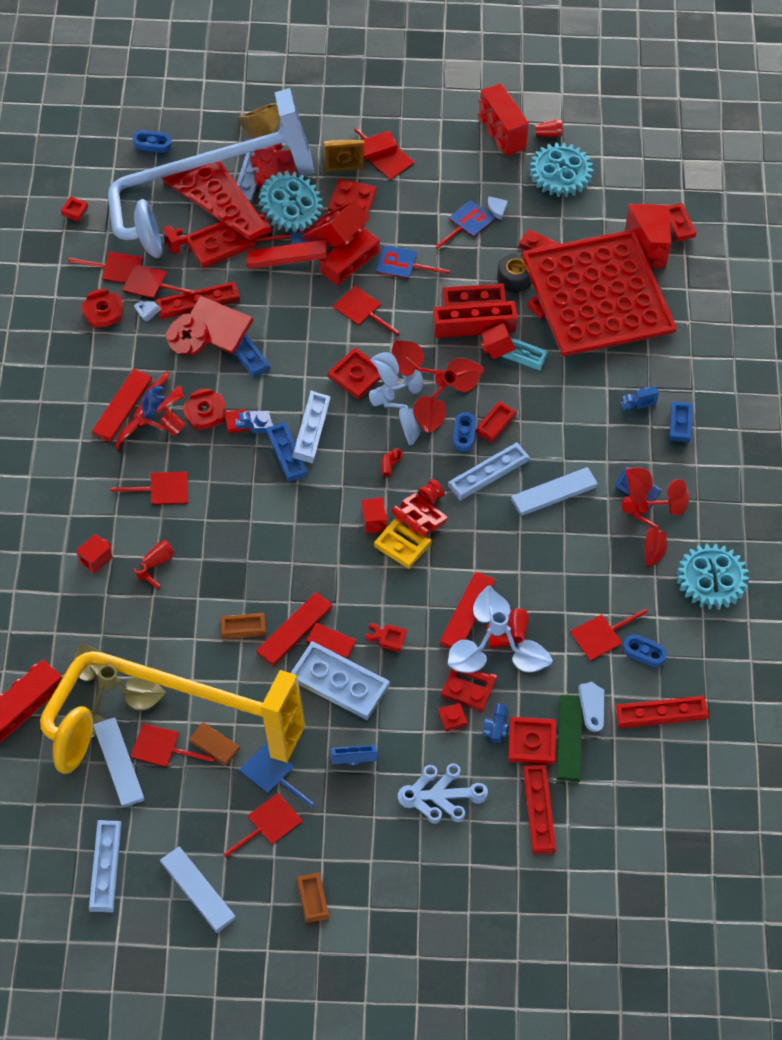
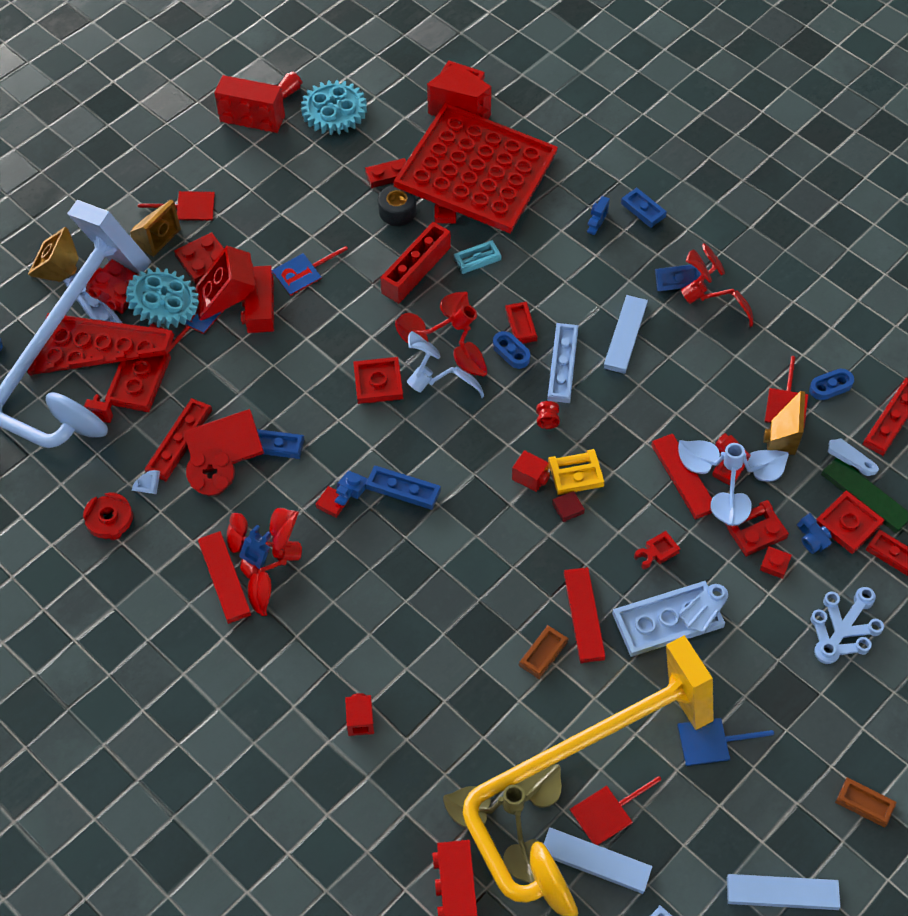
camera: 45 degrees left, 0 degrees up
red piece [68,252,143,283] -> none
red piece [110,472,188,504] -> none
red piece [122,265,196,298] -> none
red hand [134,563,161,590] -> none
red cone [141,540,175,569] -> none
red plate [183,389,226,430] -> none
dark orange tile [189,722,240,766] -> none
red piece [224,793,303,857] -> none
red tile [247,240,328,269] -> none
light blue tile [292,391,331,463] -> none
red tile [306,623,356,659] -> none
blue plate [330,745,378,765] -> none
red piece [332,286,400,336] -> none
red tile [363,131,398,160] -> none
red arm [381,448,403,477] -> none
red plate [391,493,448,538] -> none
blue piece [435,200,496,249] -> none
red brick [440,284,506,307] -> none
red brick [481,323,515,360] -> none
light blue tile [488,196,508,220] -> none
medium azure gear [677,543,749,610] -> none
none -> dark red tile [552,491,585,522]
none -> light blue piece [679,584,728,634]
none -> slope [764,391,805,455]

